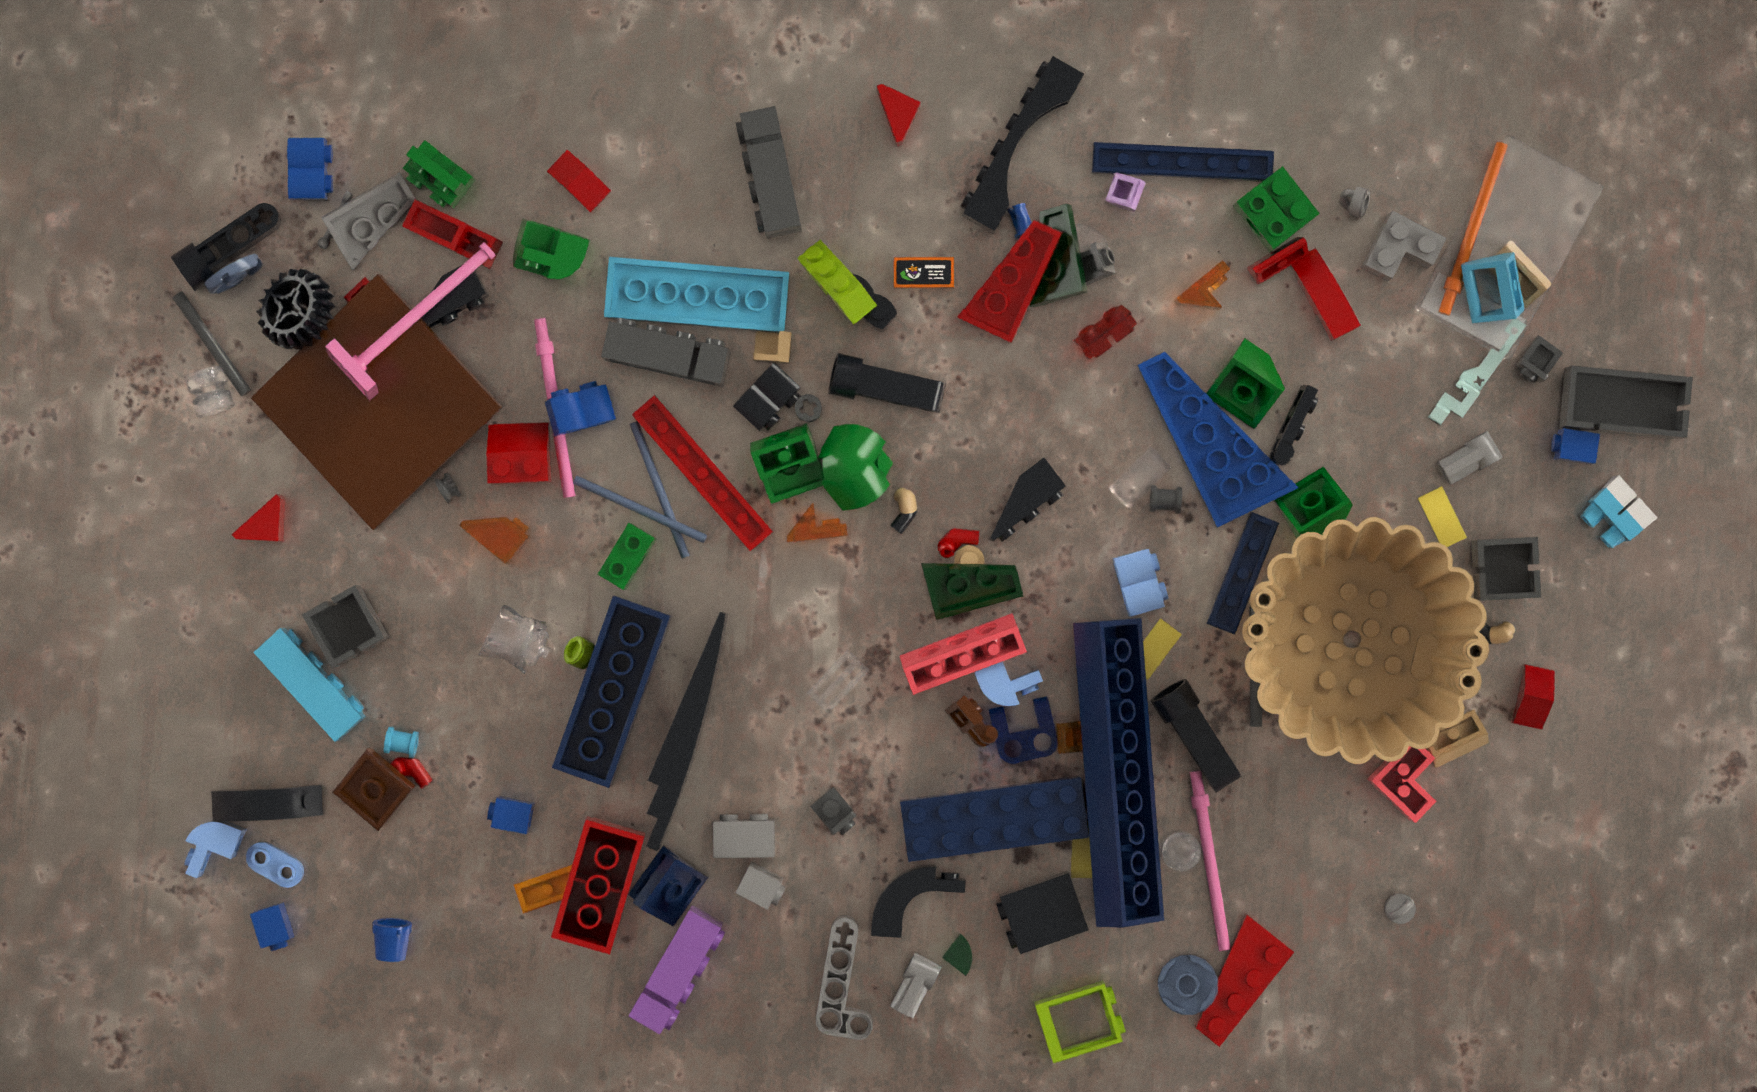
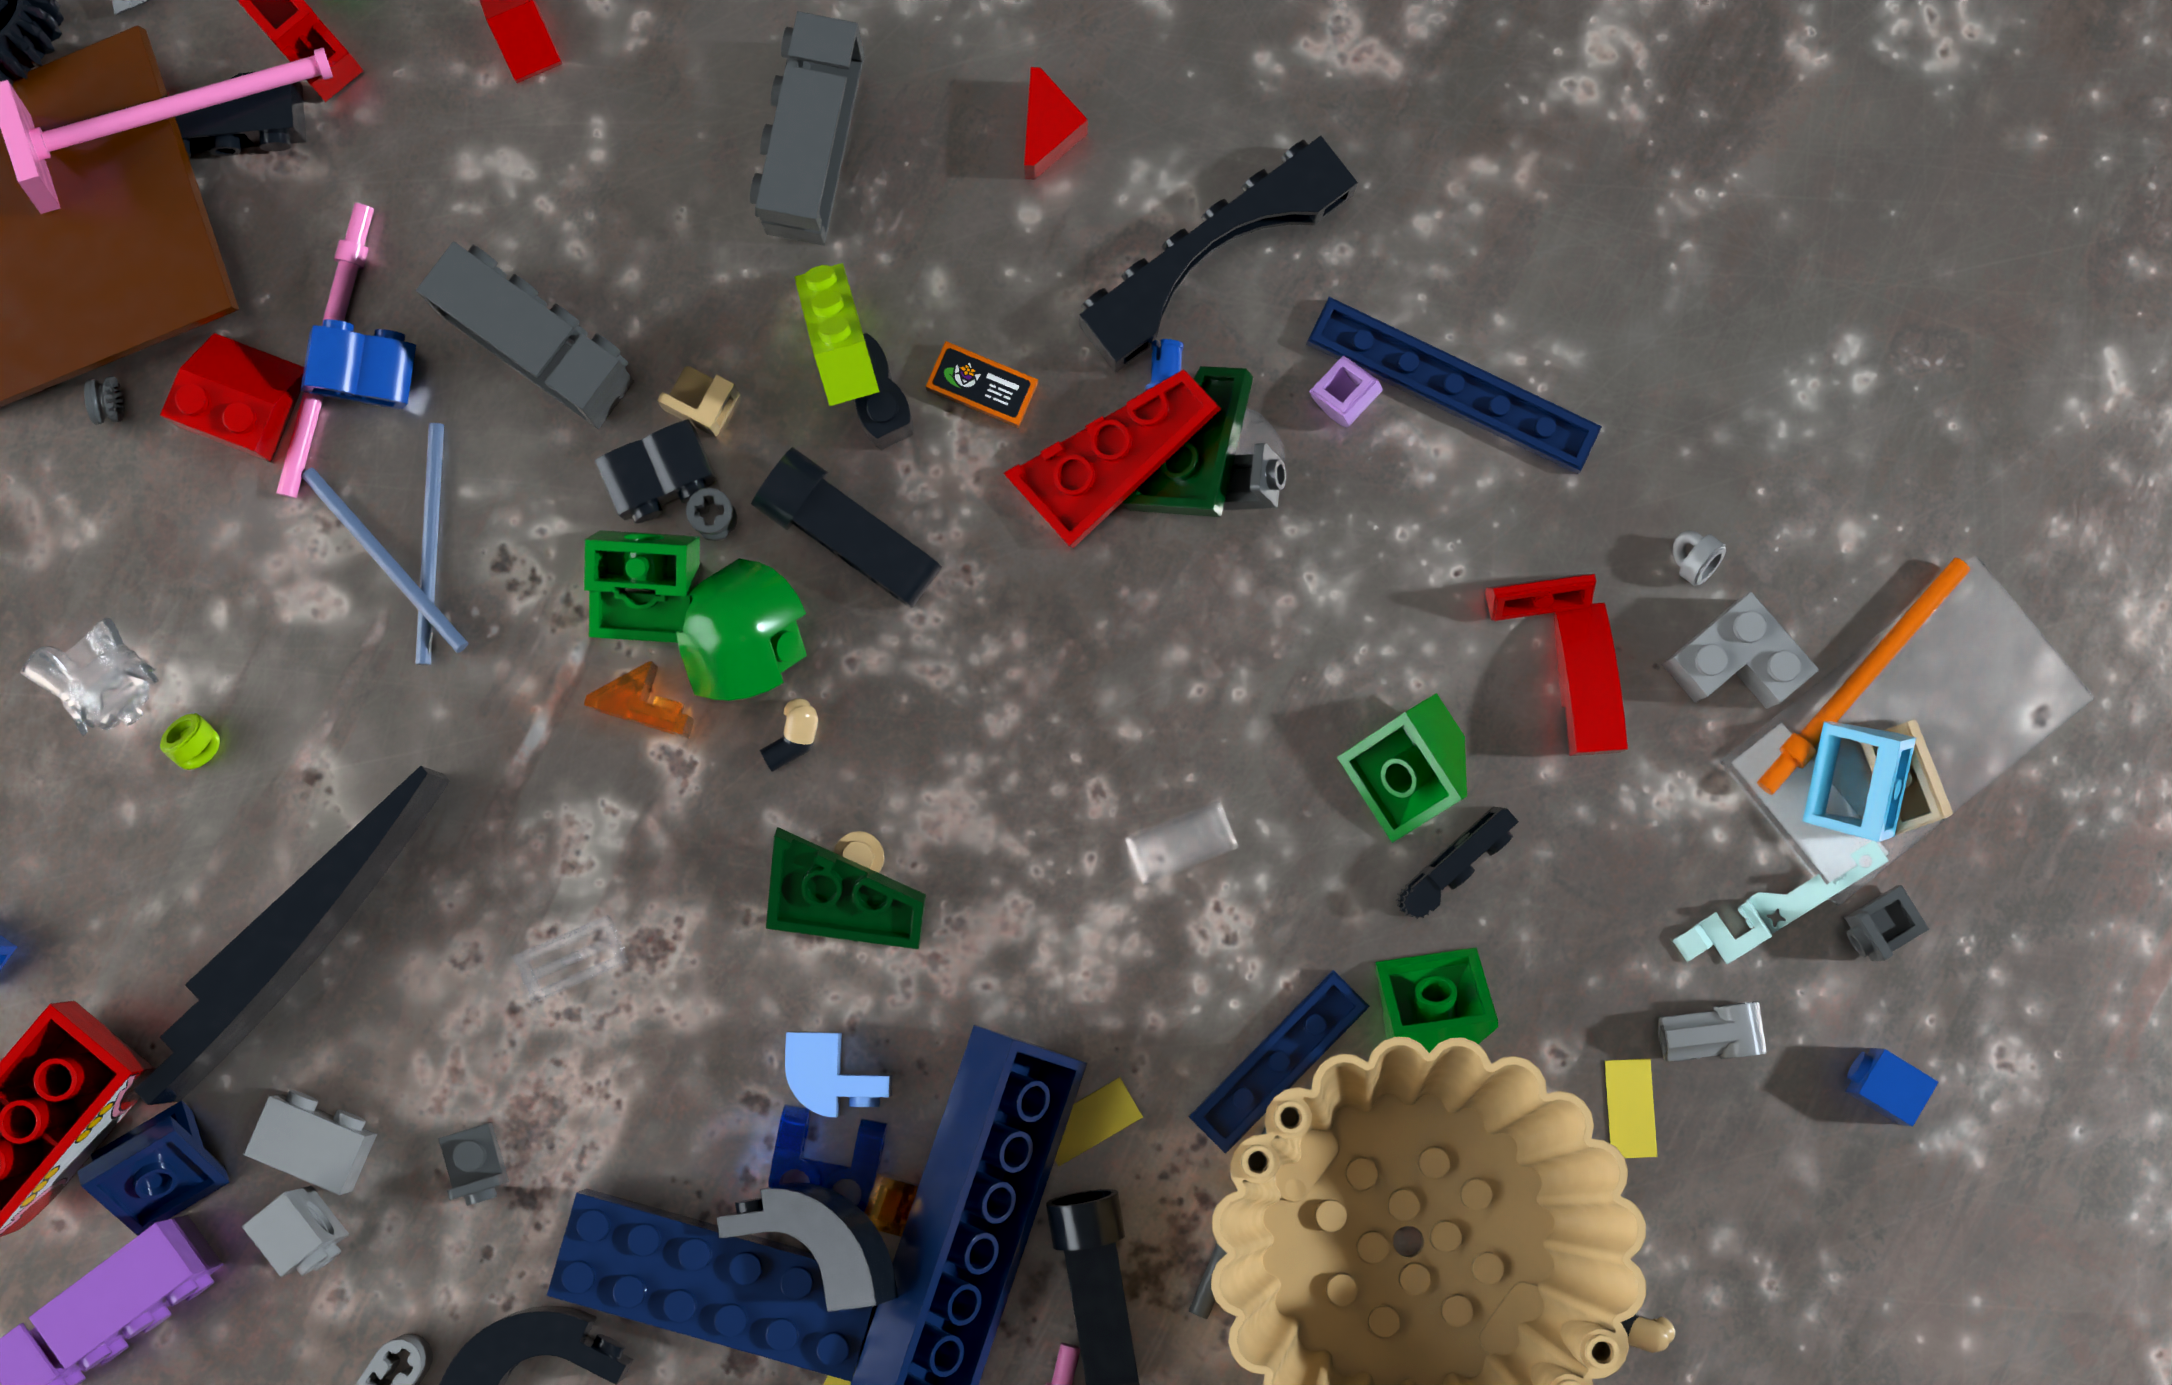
camera: 20 degrees right, 5 degrees down
clear orange slope [459,517,531,565] -> none
green brick [513,218,590,279] -> none
dark blue brick [552,596,672,788] -> none
green brick [597,523,657,590] -> none
medium azure plate [604,257,790,332] -> none
red plate [632,395,773,552] -> none
coral brick [900,613,1027,695] -> none
red arm [937,528,979,558] -> none
reddish brown plate [944,695,998,747] -> none
black slope [990,458,1066,542] -> none
clear red hinge [1074,304,1137,360] -> none
light blue brick [1112,549,1168,617] -> none
blue wing [1137,352,1299,528] -> none
dark grey bush [1149,485,1182,514] -> none
clear orange slope [1174,260,1230,310] -> none
green brick [1233,166,1320,253] -> none
dark grey piece [1471,537,1541,601] -> none
dark grey piece [1559,366,1693,439] -> none
medium azure hips [1580,475,1658,549] -> none
none -> arch [716,1182,898,1312]

